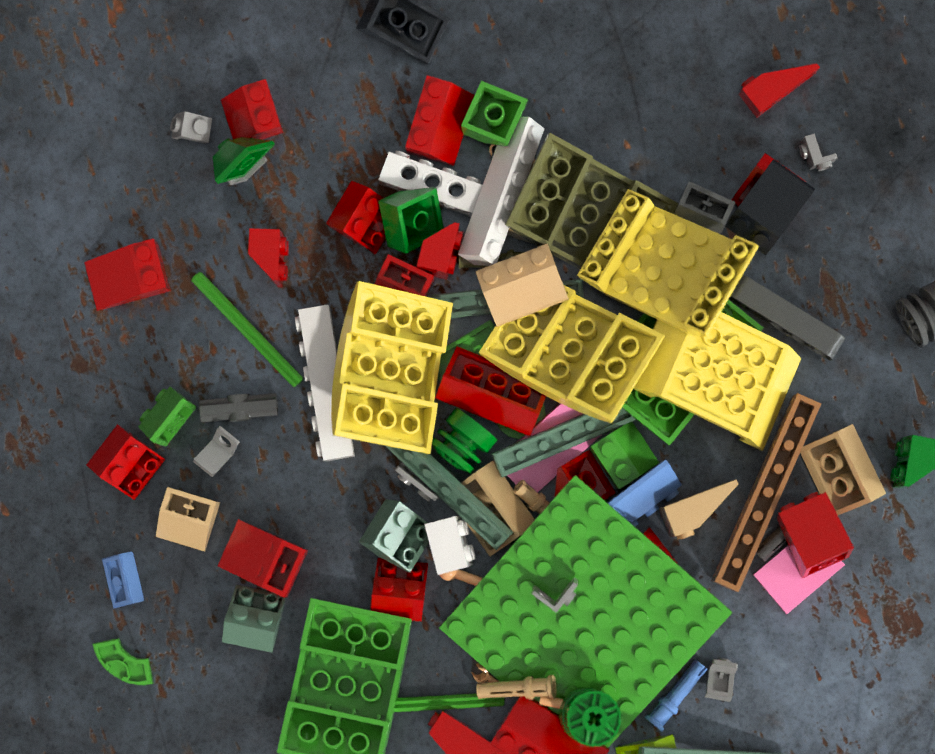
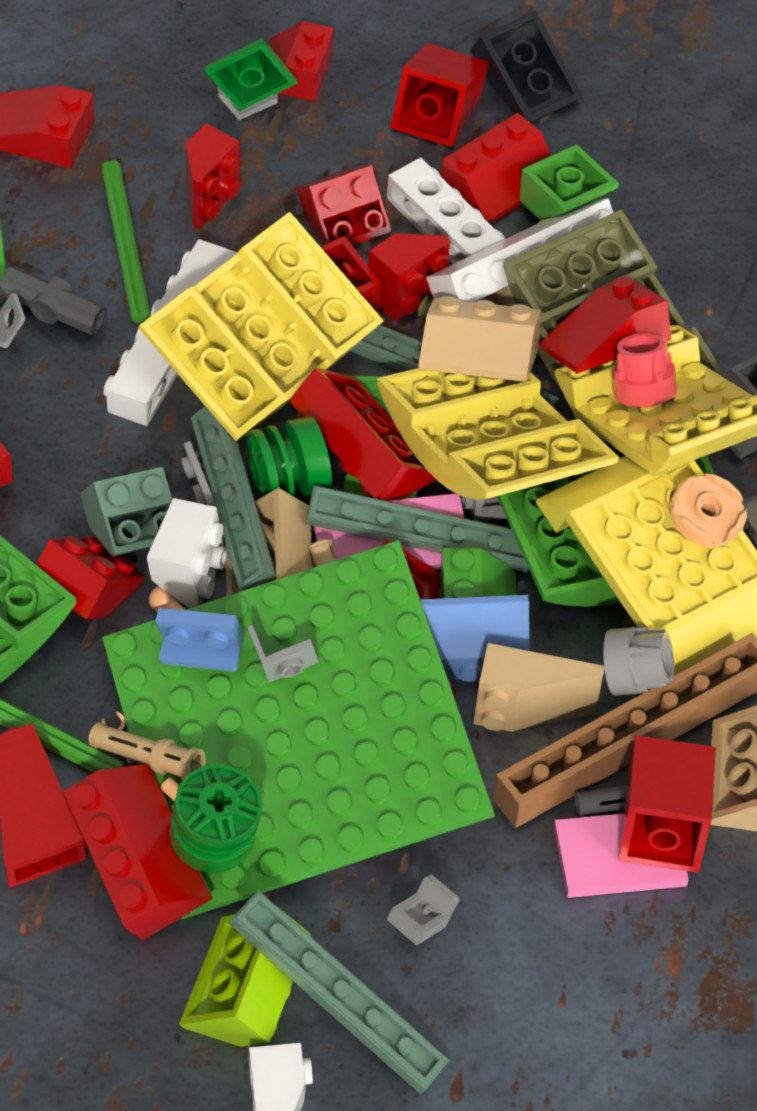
camera: 30 degrees right, 30 degrees down
light grey bracket [170,111,212,144] -> none
green slope [378,187,444,253] -> none
medium blue pin [644,659,708,732] -> none
none -> medium blue bracket [155,608,244,672]
none -> red slope [390,43,489,148]
none -> red slope [540,277,671,374]
none -> light grey piece [603,627,674,696]
none -> coral piece [612,333,677,407]
none -> light nougat plate [670,474,747,548]

